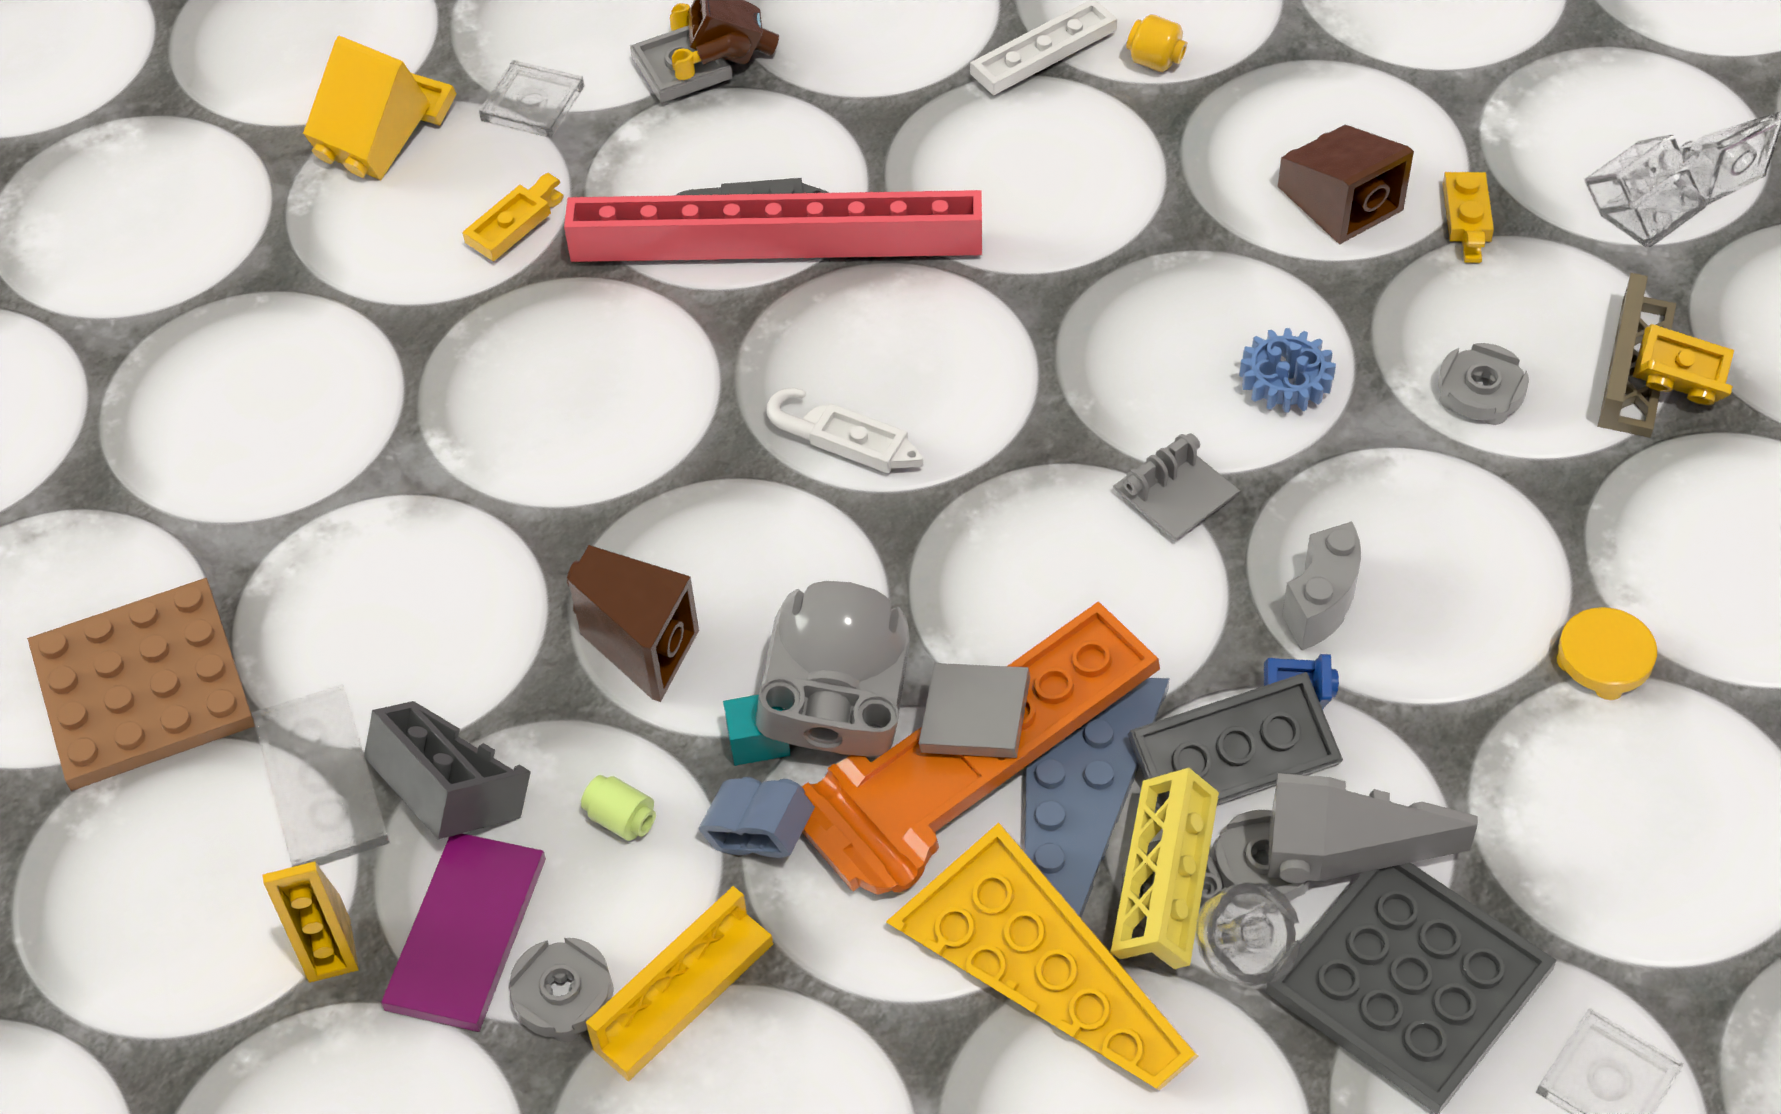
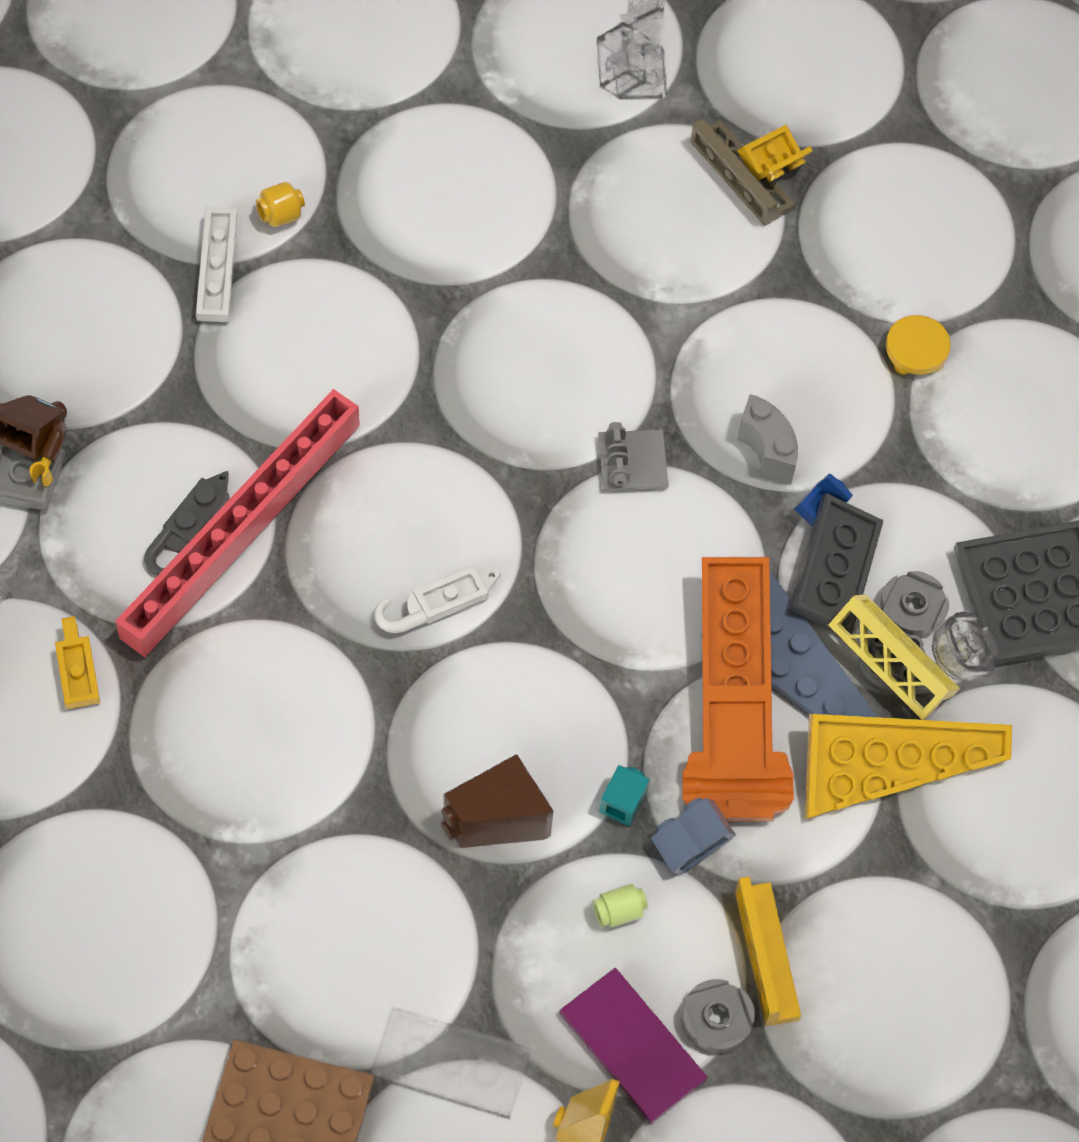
camera: 60 degrees left, 10 degrees up
dark grey wedge [364,701,531,839] -> none
light grey piece [756,581,910,757] -> none
light grey tile [919,663,1030,758] -> none
medium blue gear [1239,328,1336,413] -> none
light grey wedge [1268,773,1478,883] -> none
reddish brown slope [1278,124,1414,245] -> none
light grey plate [1438,343,1529,425] -> none
yellow plate [1443,172,1494,263] -> none

